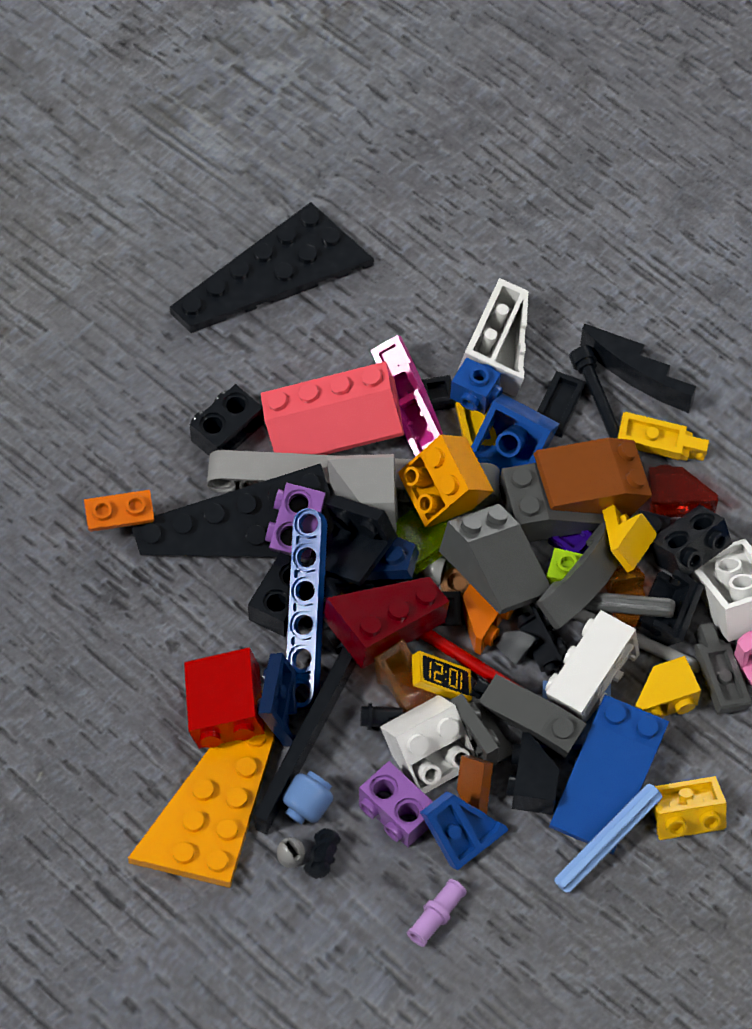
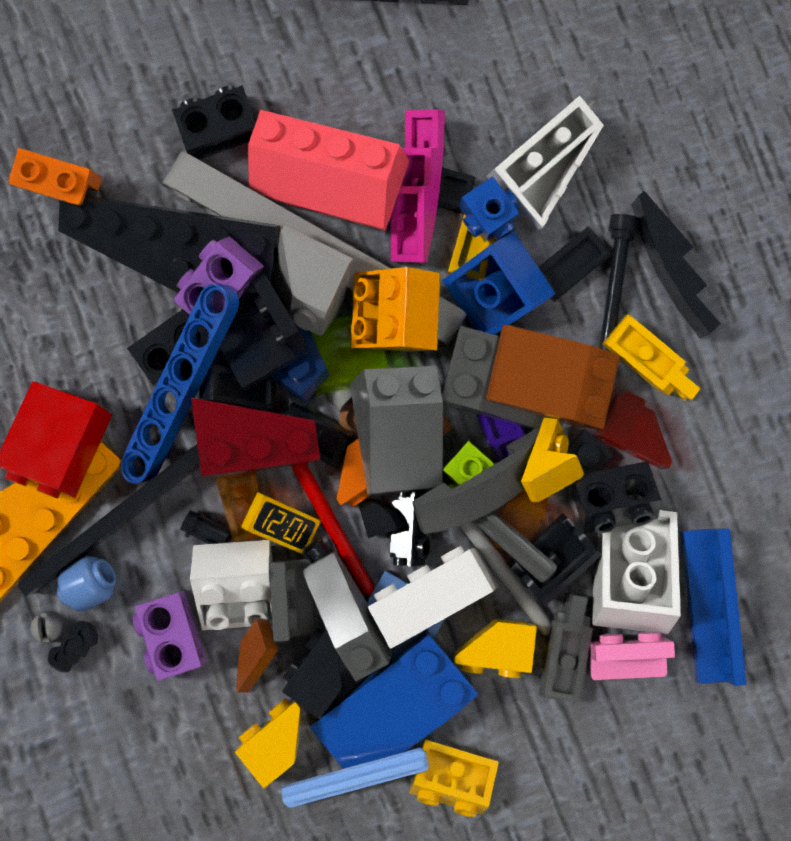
camera: 25 degrees right, 25 degrees up
dark blue wing [257,653,297,747] -> none
lavender pin [407,879,467,947] -> none
blue wing [420,791,508,870] -> none
none -> yellow slope [235,698,302,789]

